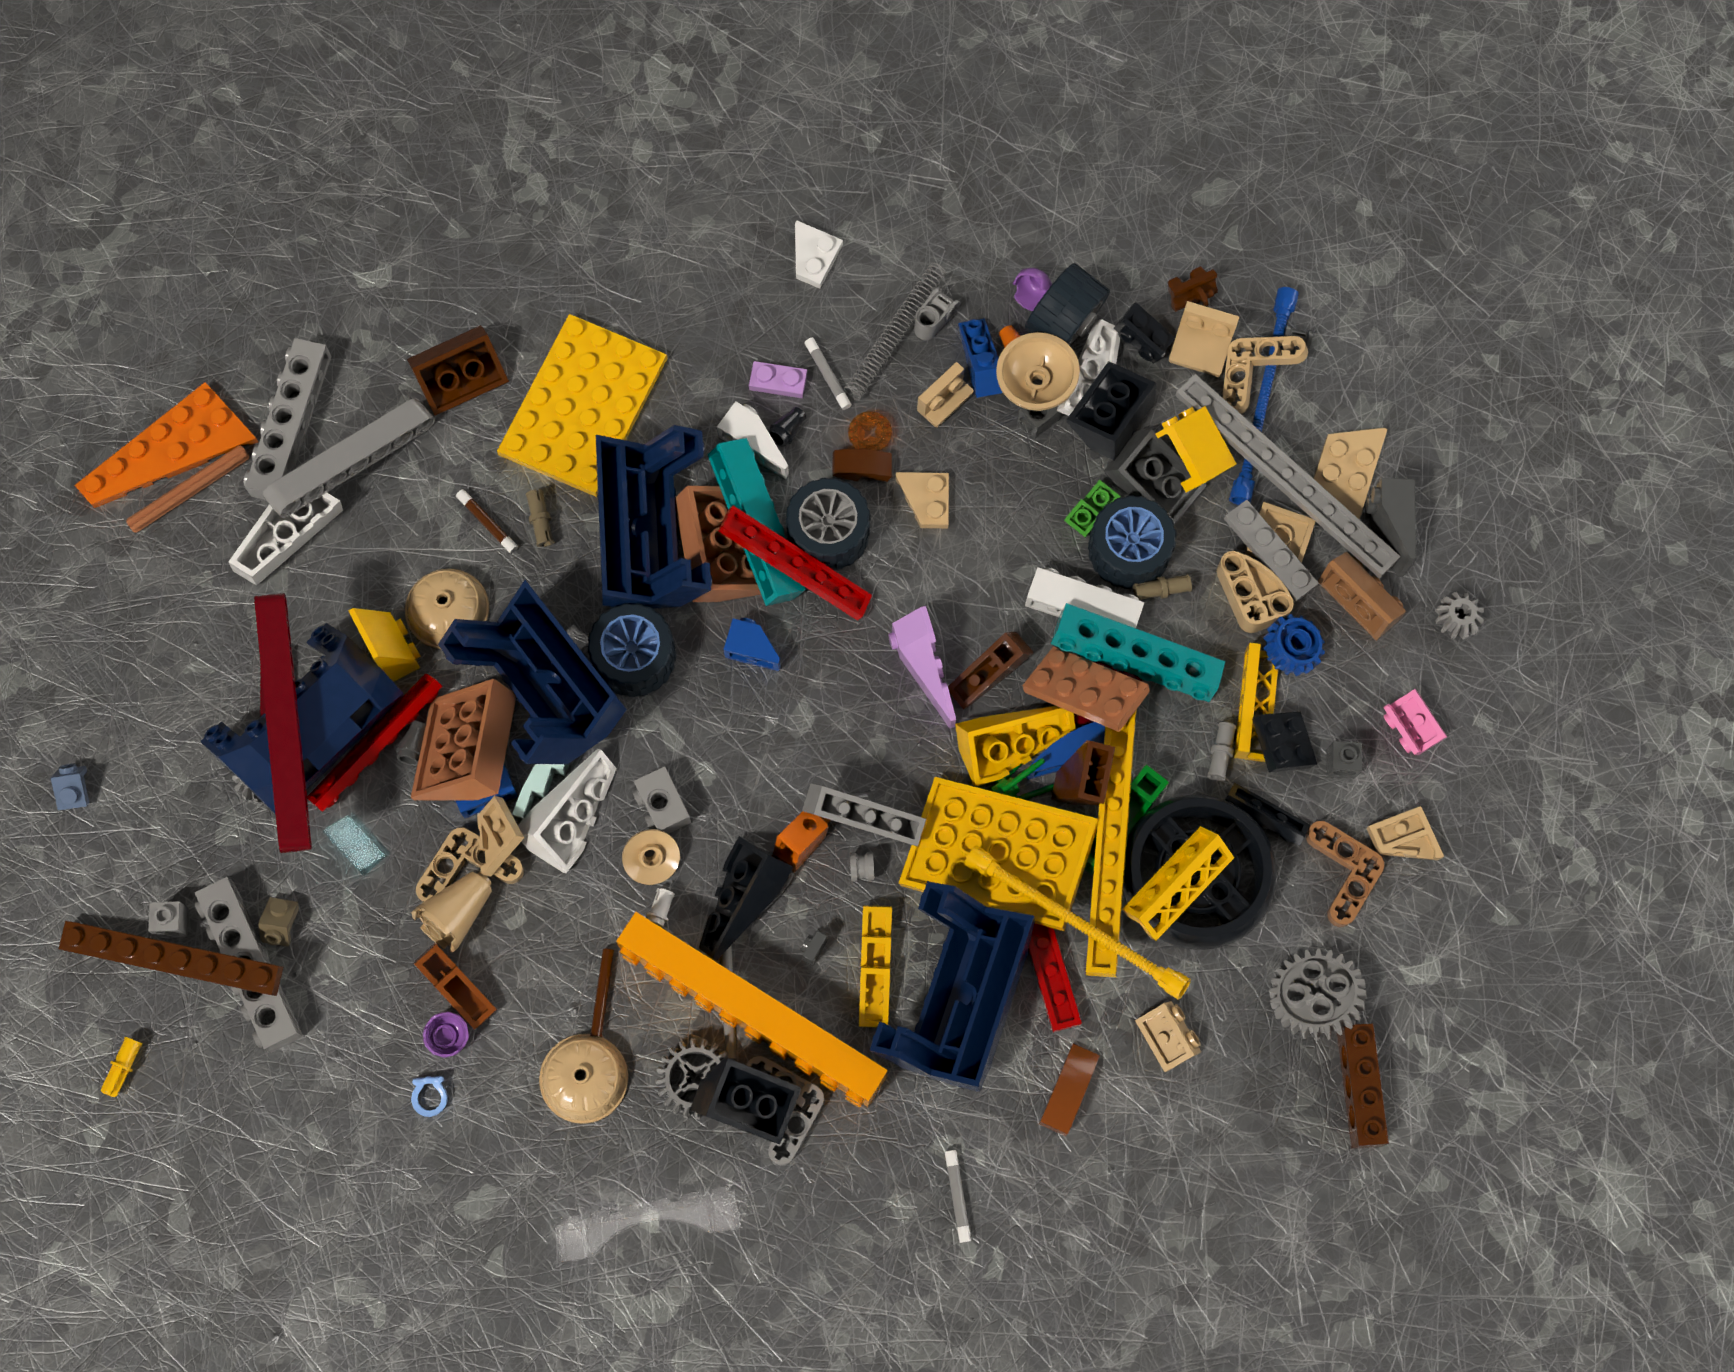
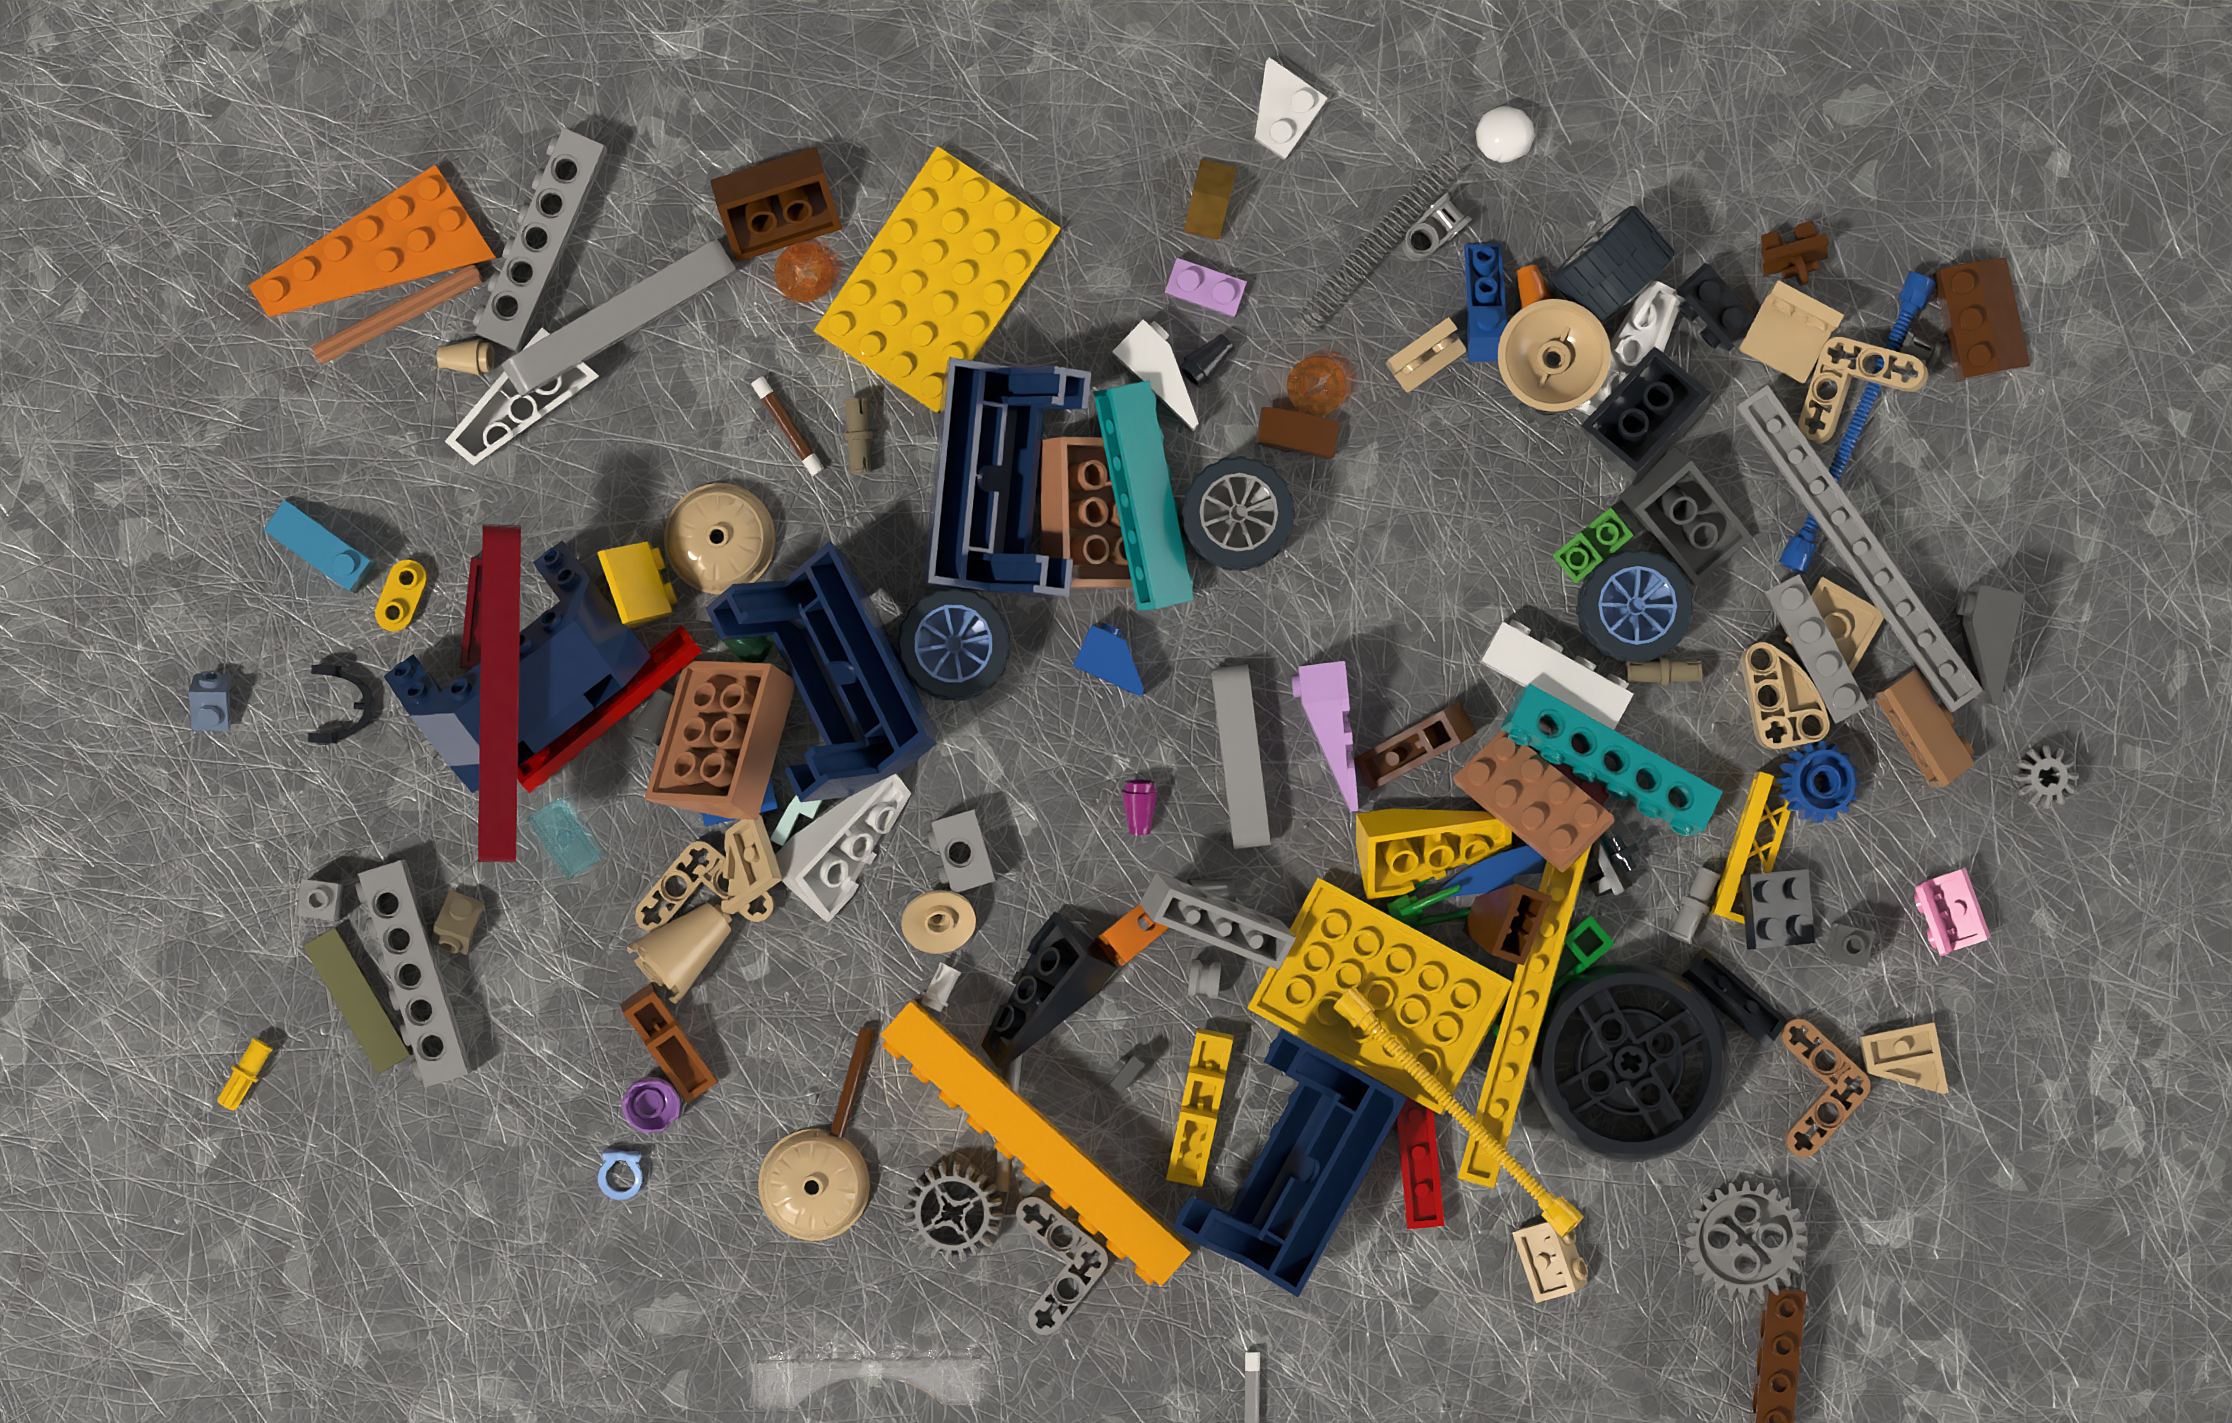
camera: 10 degrees right, 15 degrees up
reddish brown plate [58,921,284,996] -> none
black slope [690,1057,801,1145] -> none
red plate [718,505,872,621] -> none
light grey bar [804,337,852,410] -> none
tan wing [896,472,949,529] -> none
medium lavender hair [1013,267,1052,311] -> none
dark orange slope [1039,1044,1100,1136] -> none
yellow fence [1122,826,1234,941] -> none
yellow panel [1155,406,1237,492] -> none
tan wing [1313,428,1387,520] -> none
none -> dark azure slope [263,499,377,593]
none -> olive tile [303,927,412,1074]
none -> black piece [308,663,373,745]
none -> yellow plate [375,560,428,632]
none -> tan cone [437,339,495,376]
none -> clear green cone [715,631,773,663]
none -> clear orange gear [774,242,834,302]
none -> magenta cone [1121,779,1158,835]
none -> pearl gold slope [1184,159,1237,240]
none -> light grey beam [1211,664,1271,850]
none -> white hair [1475,106,1535,163]
none -> black hips [1587,832,1639,897]
none -> reddish brown slope [1933,258,2030,382]

